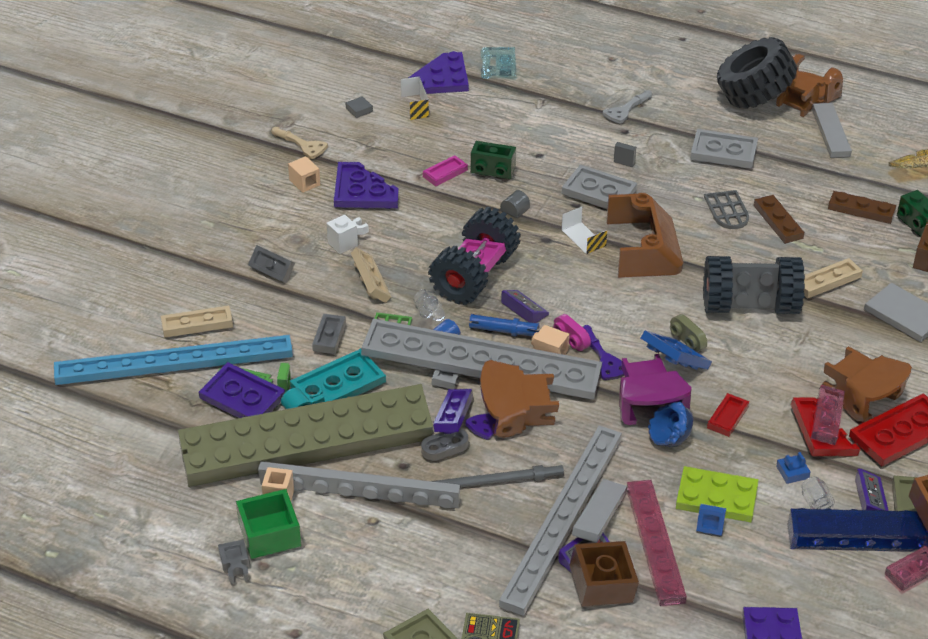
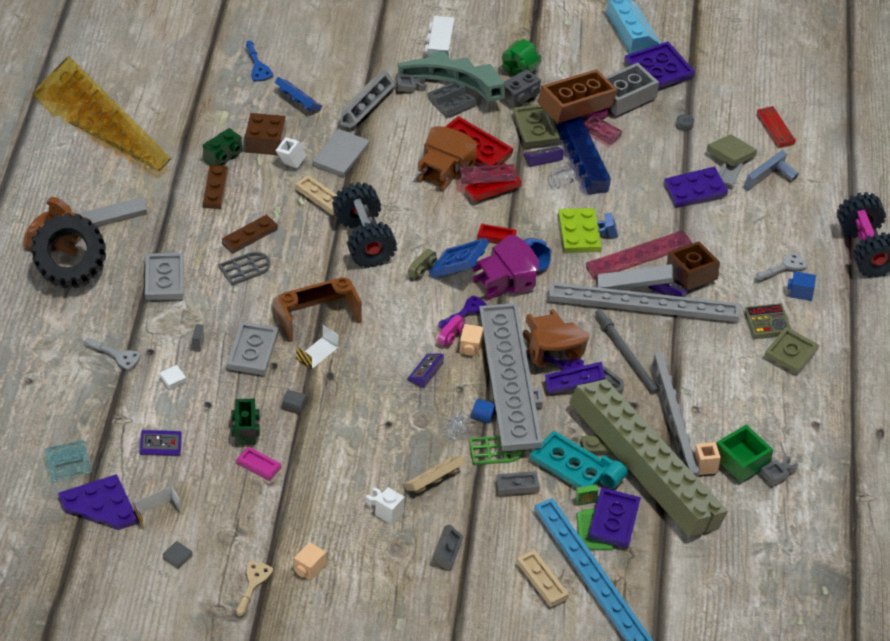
camera: 110 degrees left, 5 degrees up
dark purple plate [334,162,399,209] -> none
black plate [428,207,521,305] -> none
blue pin [469,314,540,337] -> none
blue tile [776,452,811,484] -> none
none -> slope [140,430,182,456]
none -> white tile [160,365,187,390]
none -> white brick [276,137,307,168]

